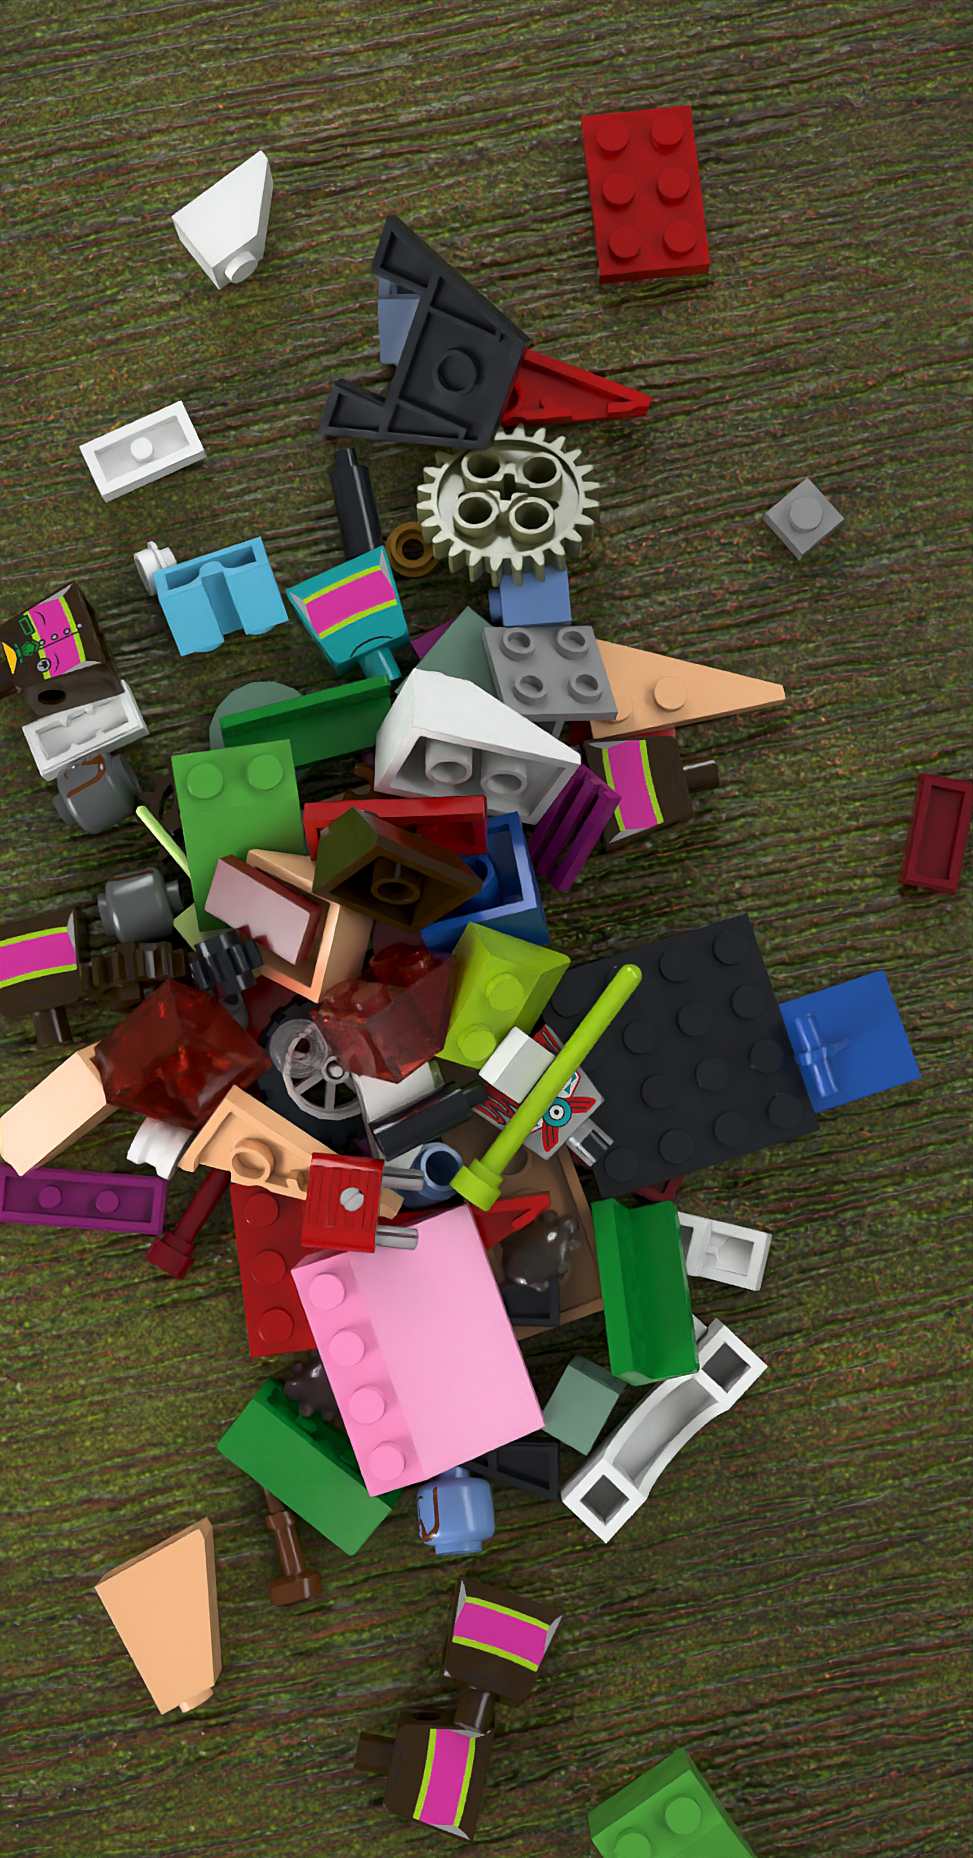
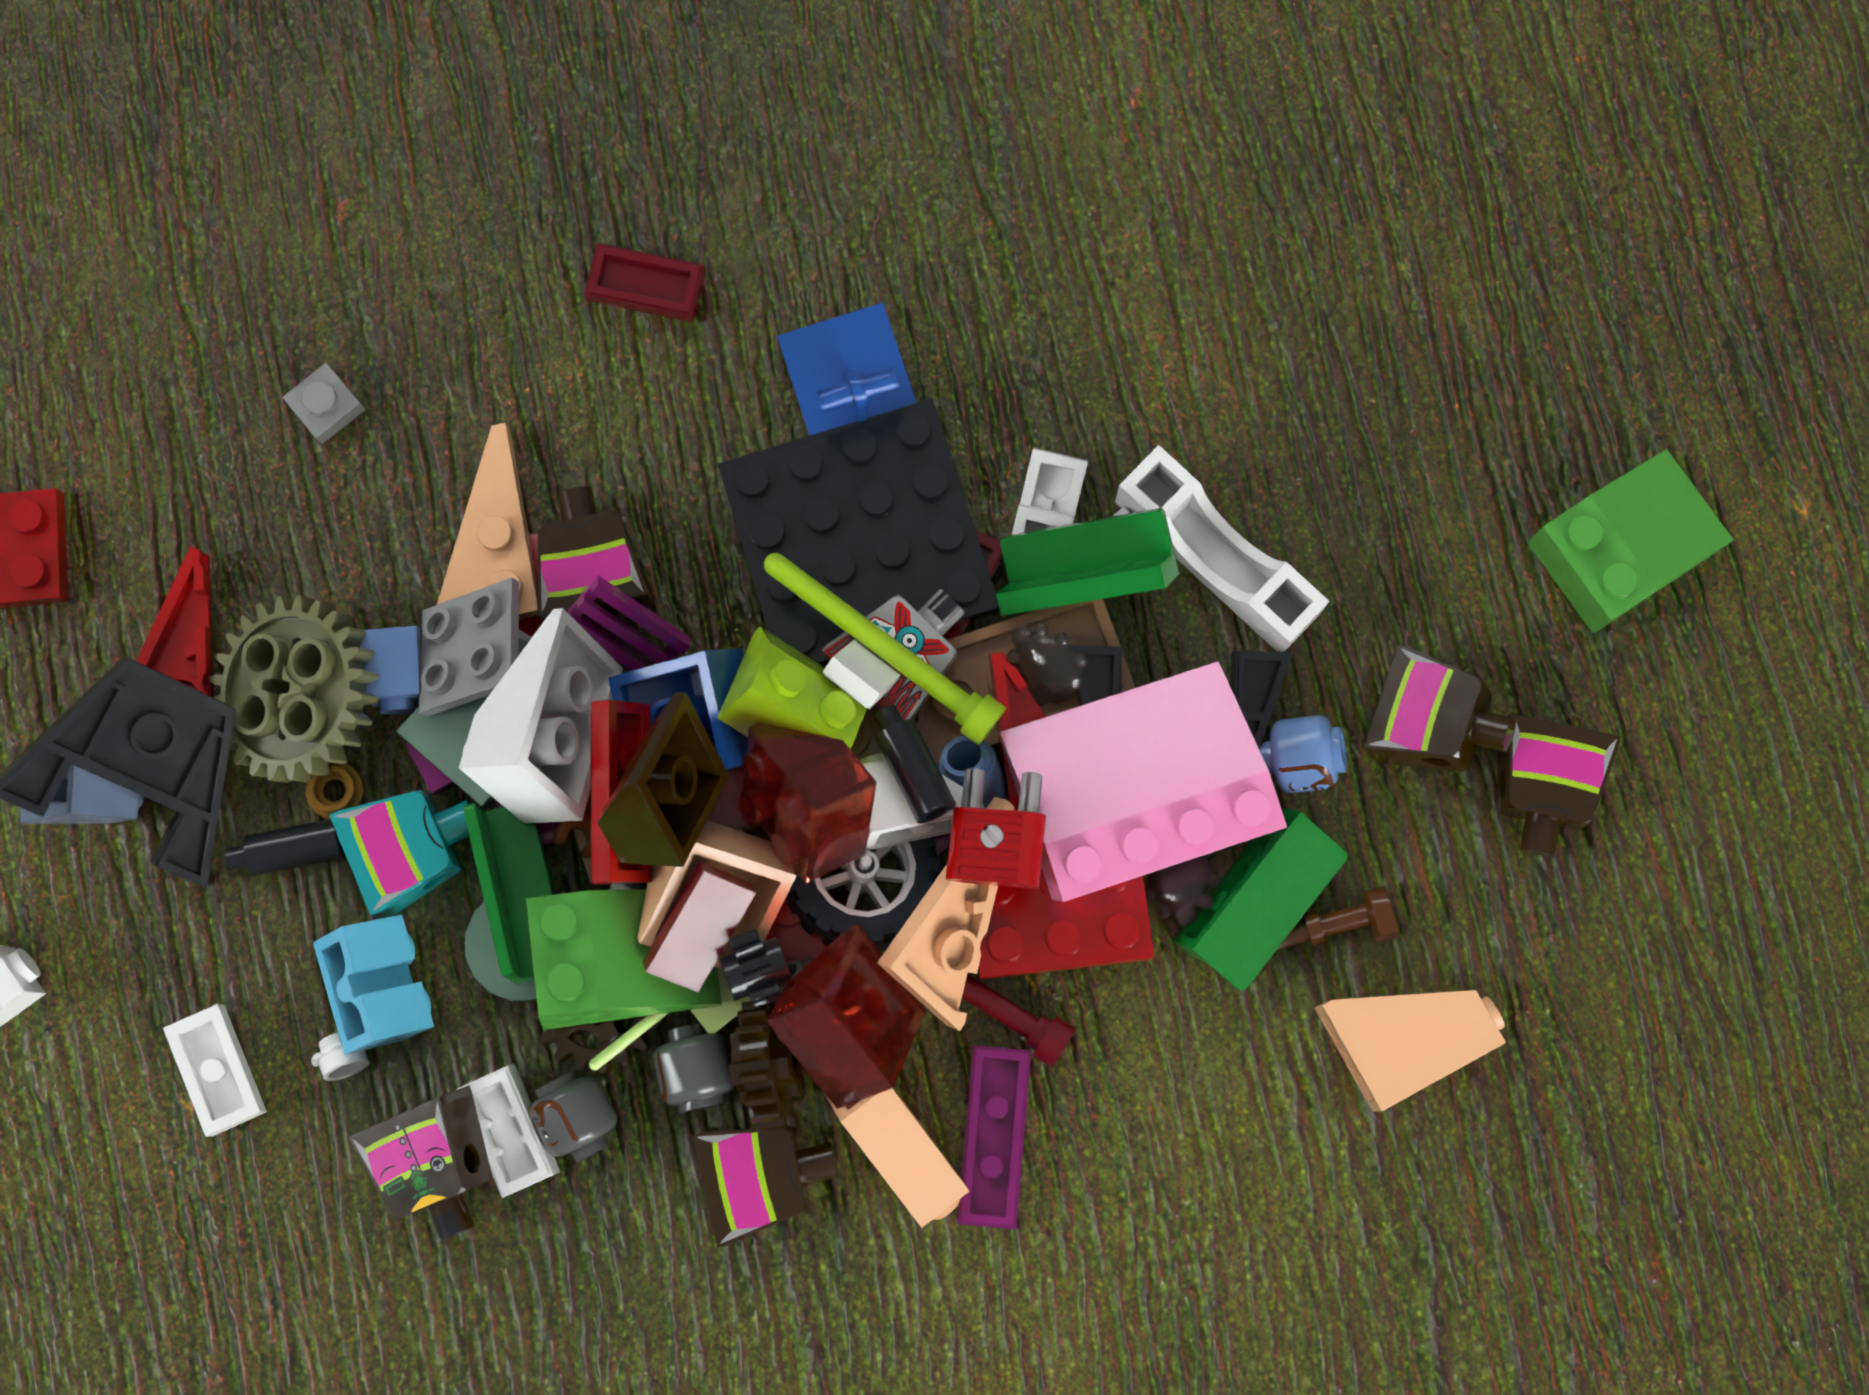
camera: 85 degrees left, 5 degrees down
white wheel [127,1108,196,1181] -> none
clear plate [270,1019,329,1078] -> none
sand green panel [541,1353,627,1456] -> none

